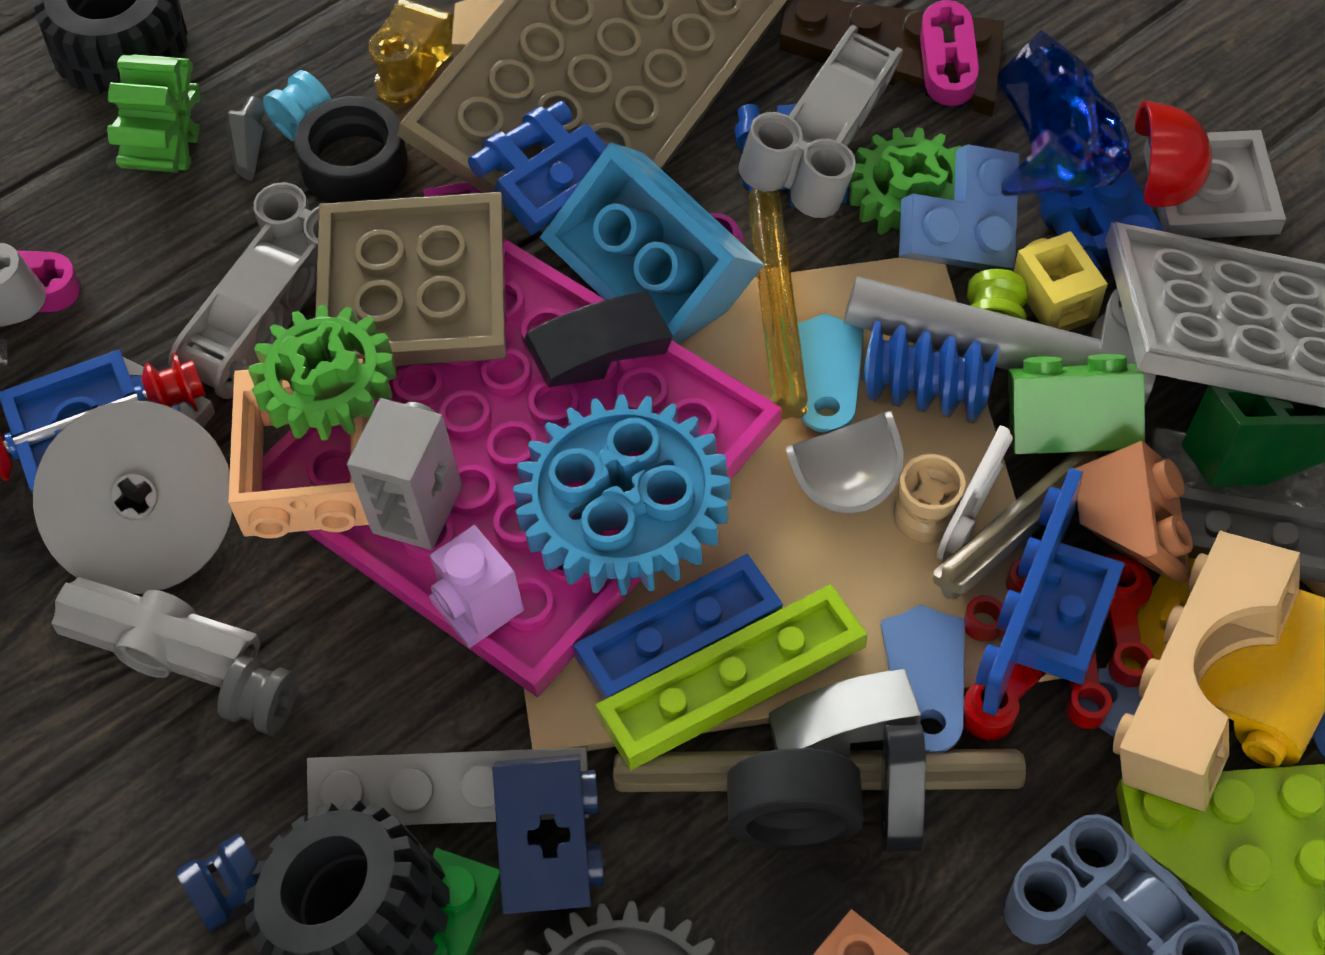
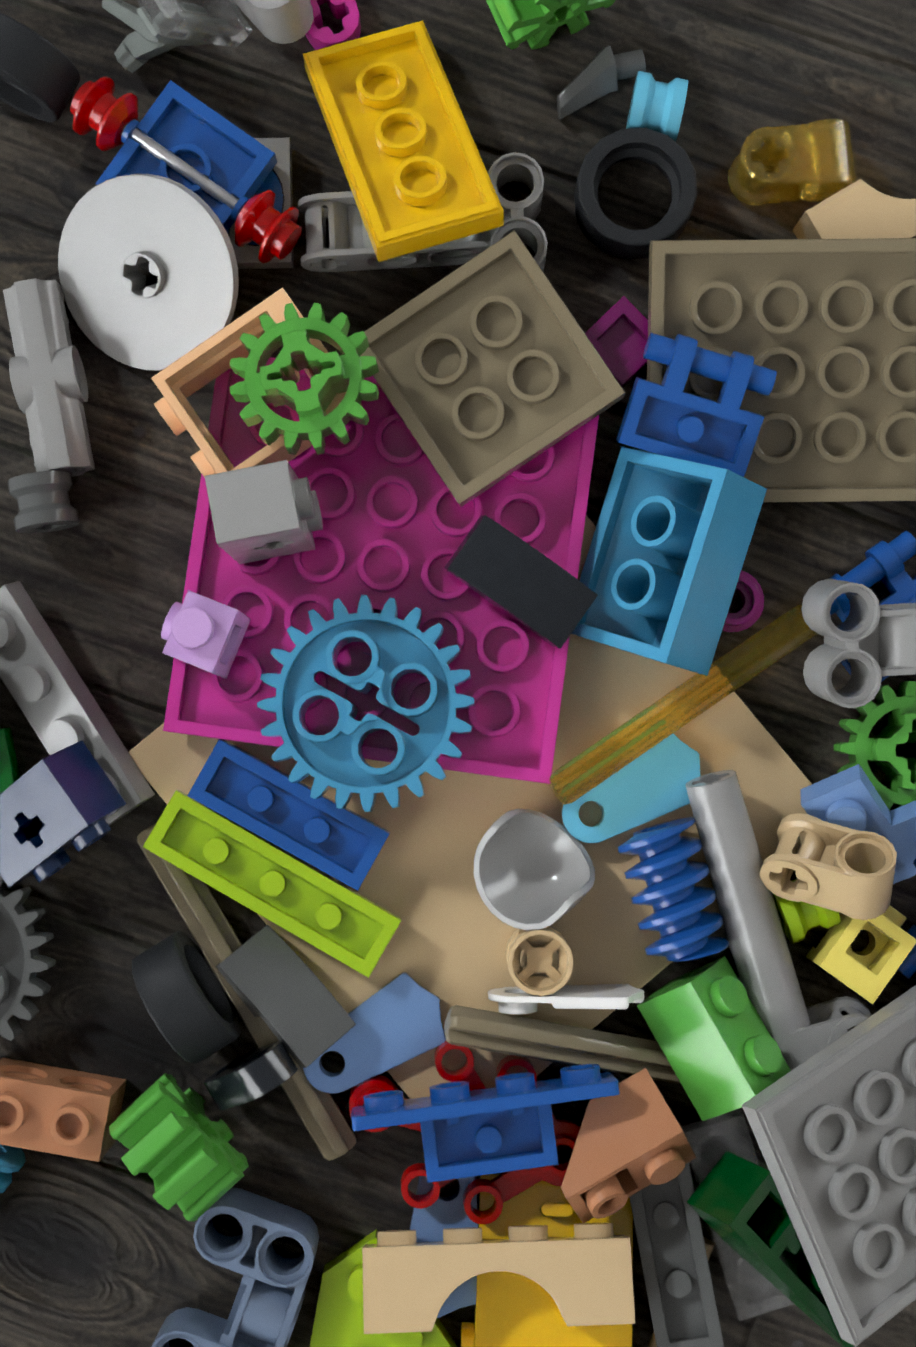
camera: 60 degrees right, 30 degrees up
none -> bright green gear [109,1073,249,1222]
none -> yellow piece [303,20,504,262]
none -> tan piece [760,813,897,920]

